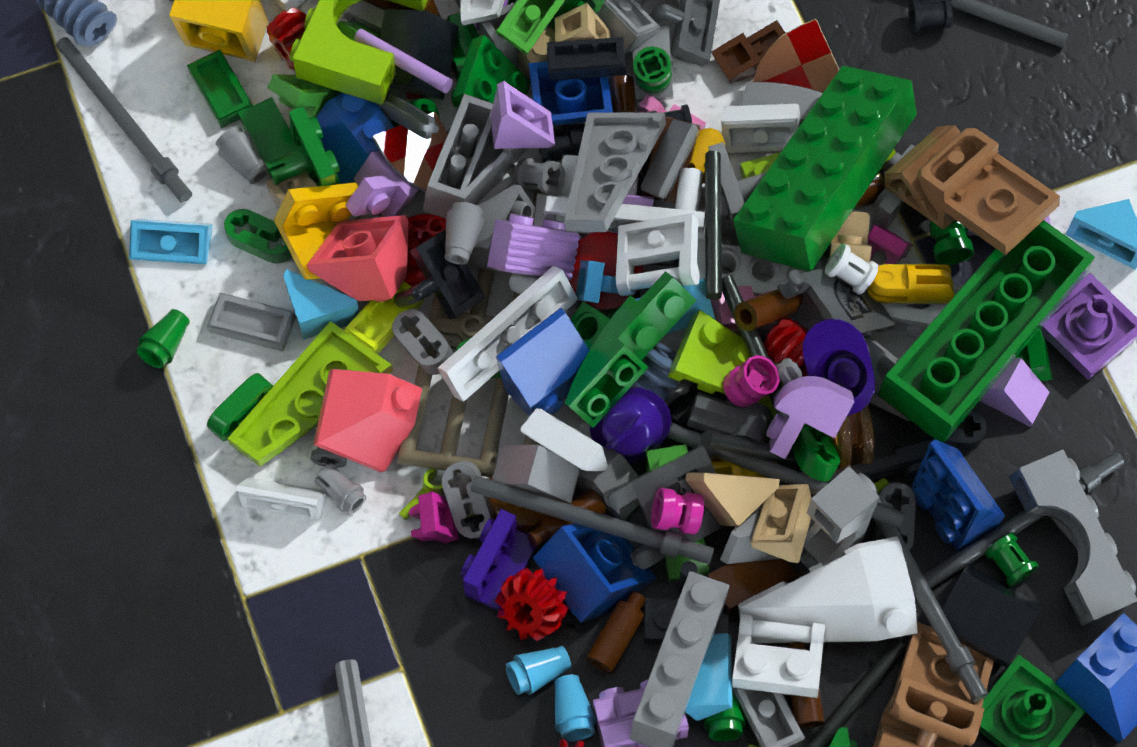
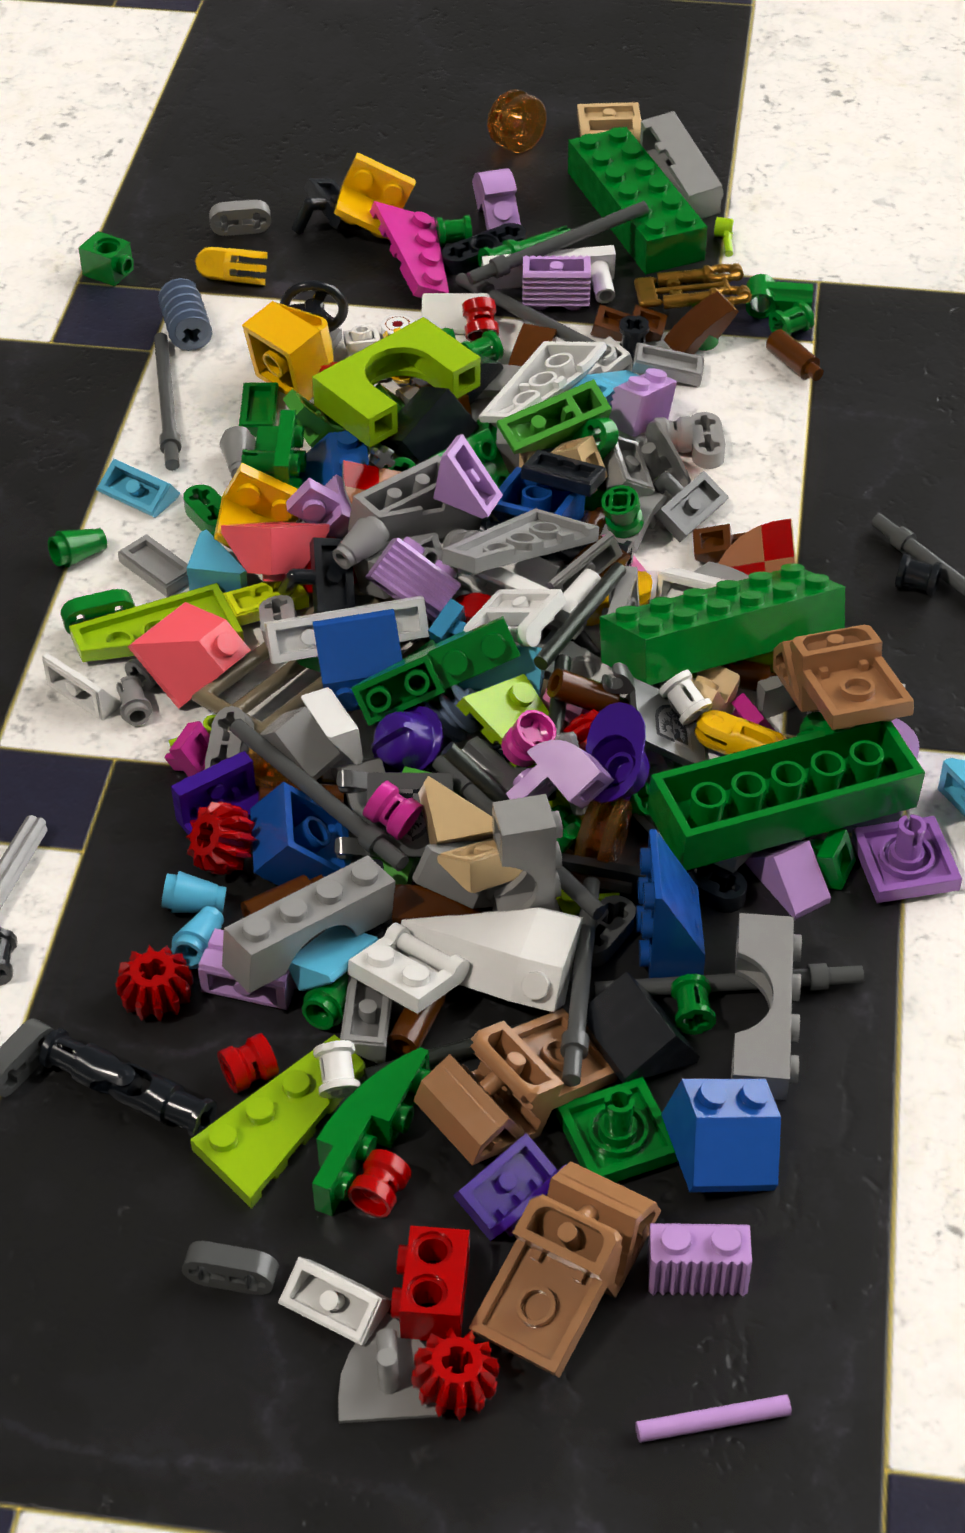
camera: 30 degrees right, 20 degrees down
lavender bar [354,29,453,93] -> none

